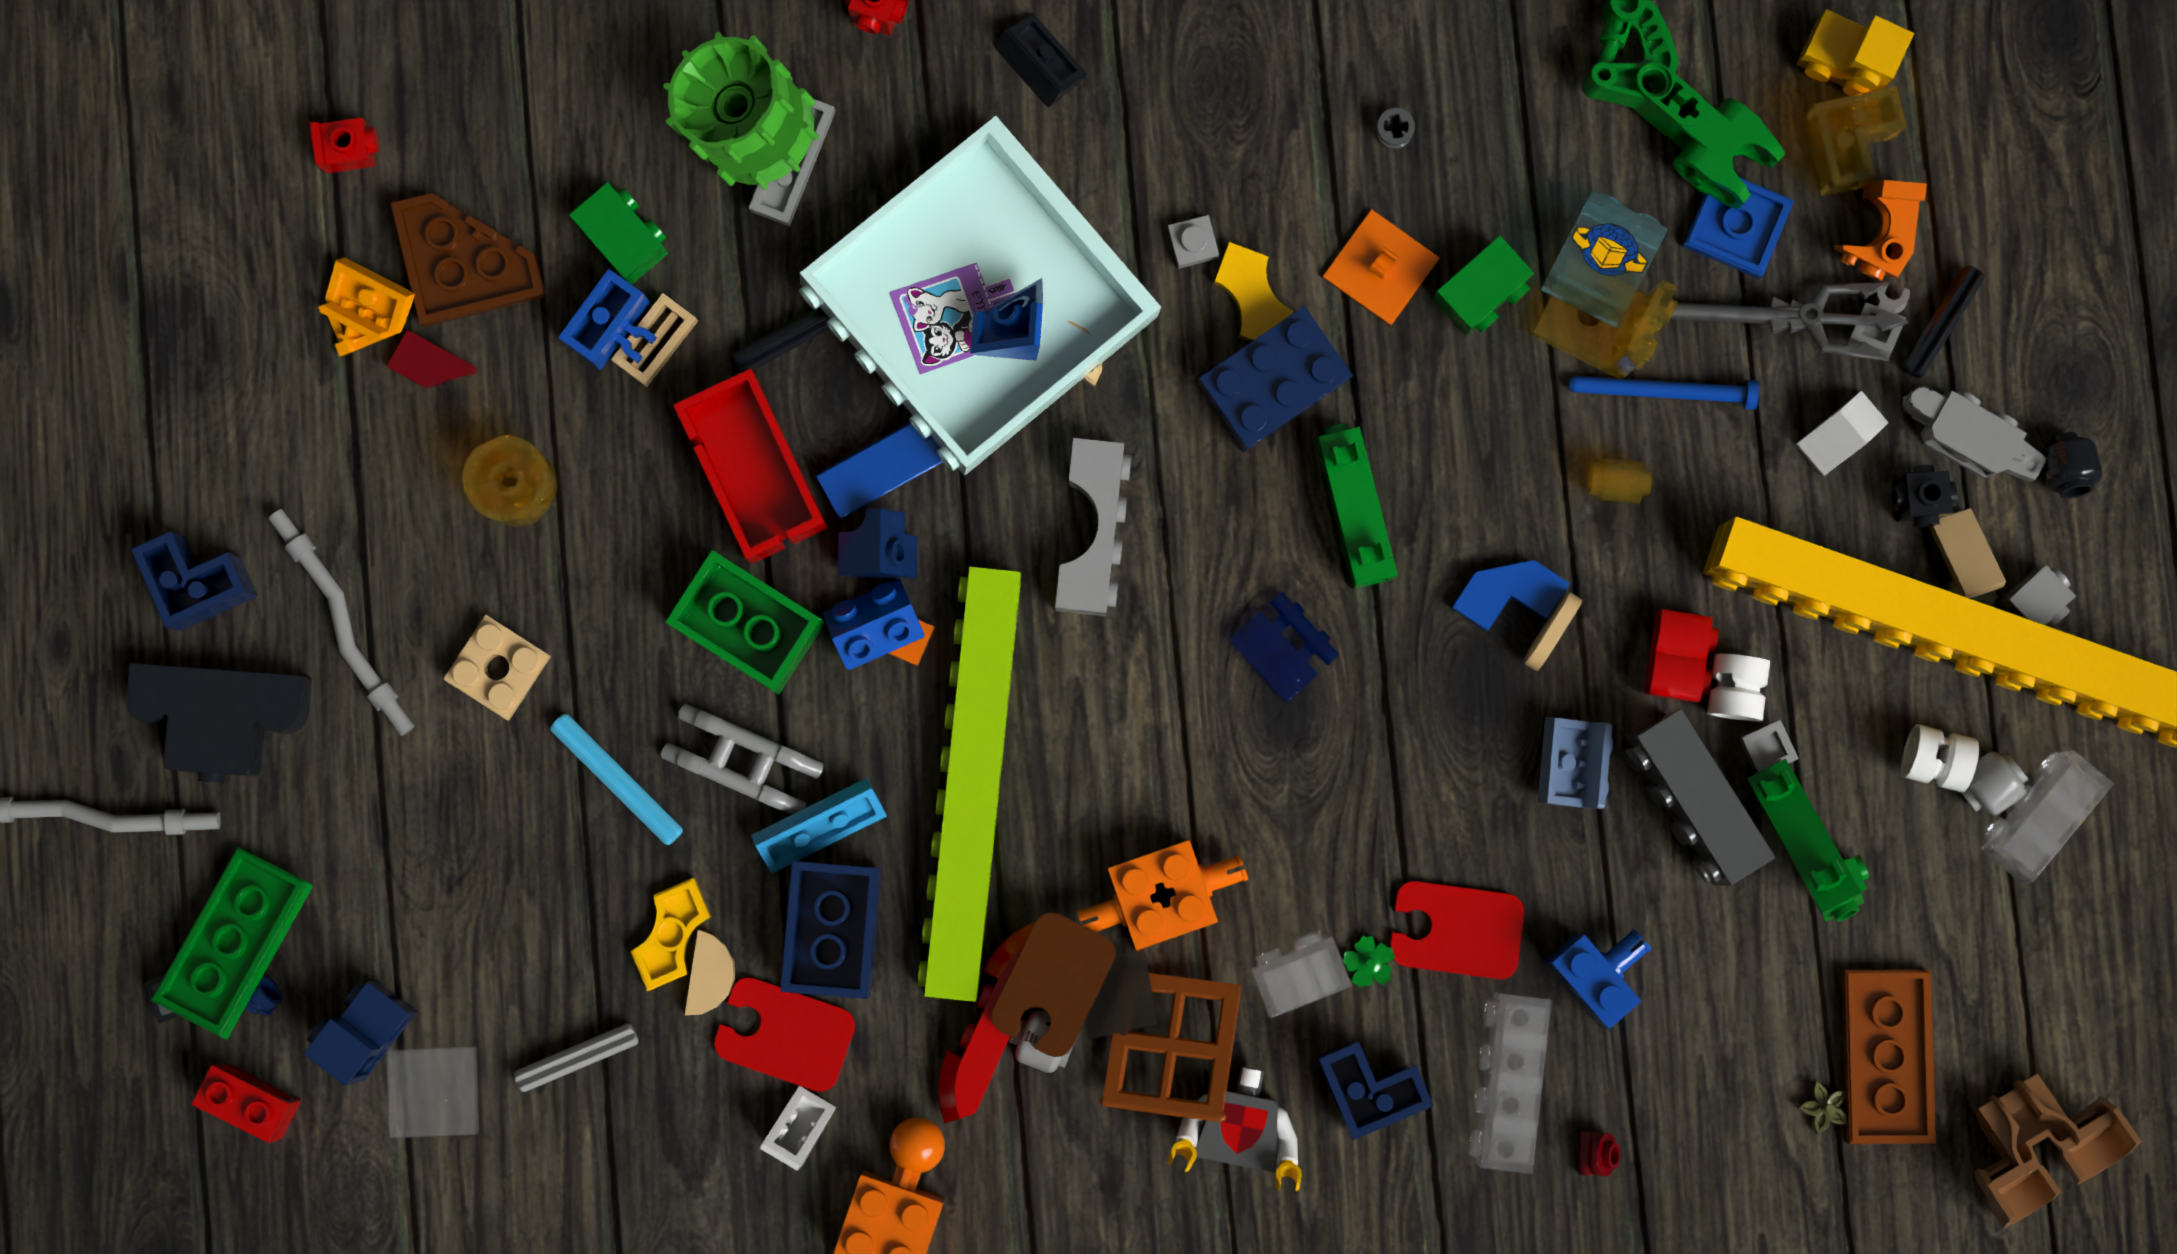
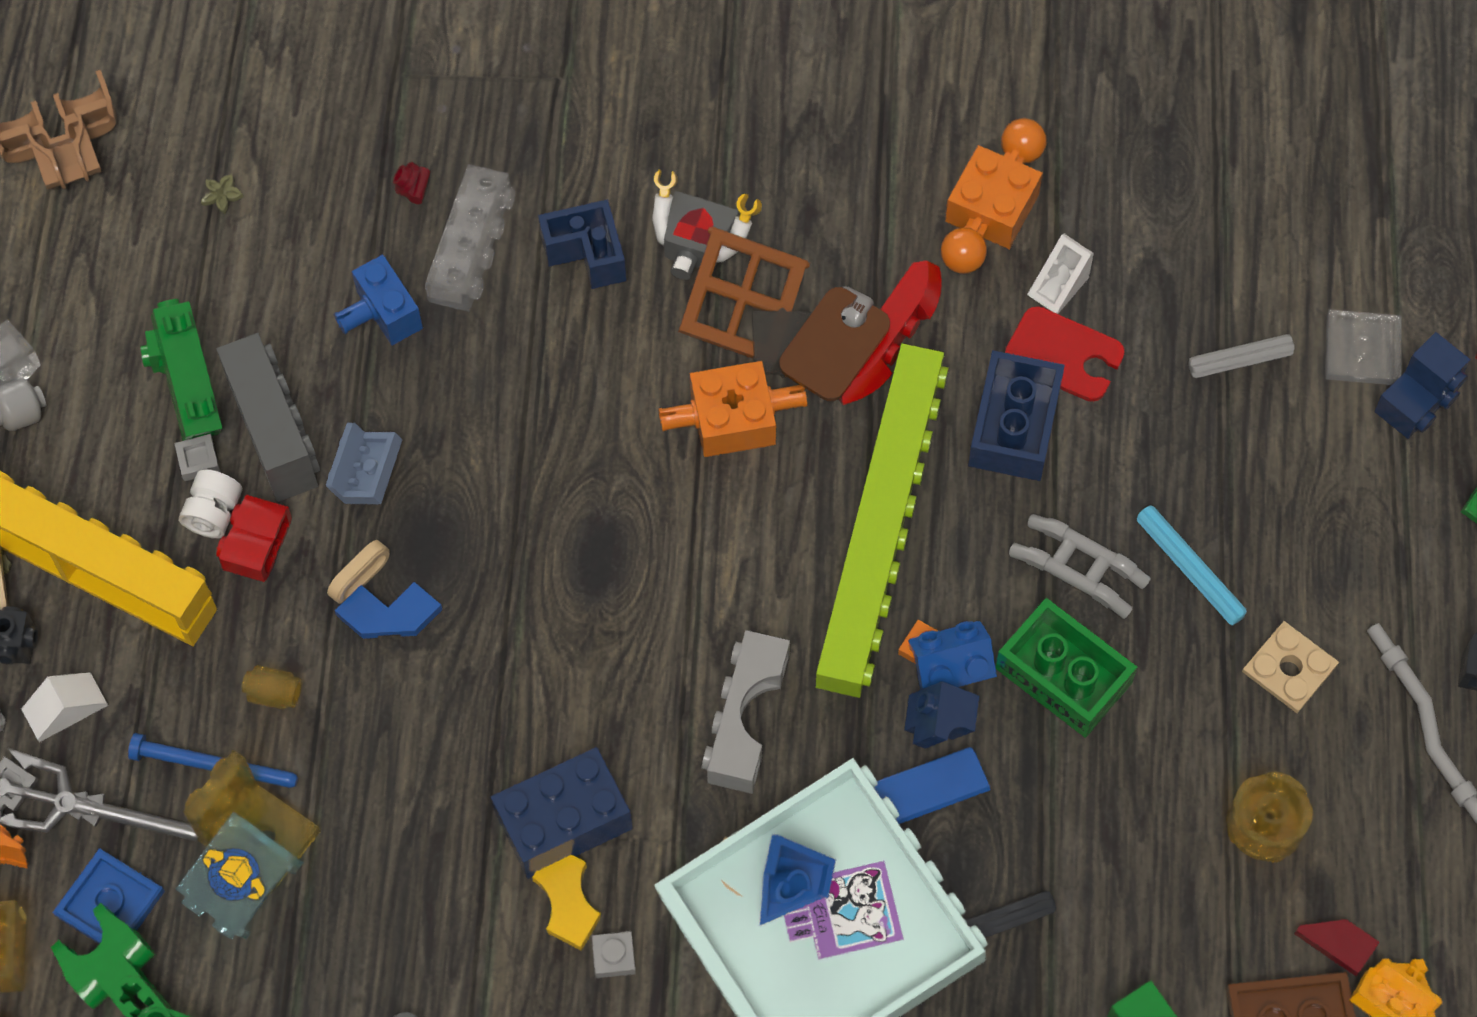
camera: 170 degrees left, 20 degrees down
blue brick [558,269,657,371] -> none
tan tile [611,293,698,387] -> none
yellow tile [631,878,711,991] -> none
red piece [673,368,828,565] -> none
tan tile [685,930,735,1015] -> none
dark azure plate [751,778,887,873] -> none
clear blue plate [1229,592,1340,703] -> none
clear brick [1249,931,1352,1019] -> none
green brick [1315,423,1398,590] -> none
orange piece [1322,209,1440,326] -> none
green plant [1342,936,1395,988] -> none
red piece [1390,881,1524,979] -> none
green brick [1433,236,1534,336] -> none
dark orange tile [1842,970,1936,1144] -> none
white wheel [1901,724,1979,792] -> none

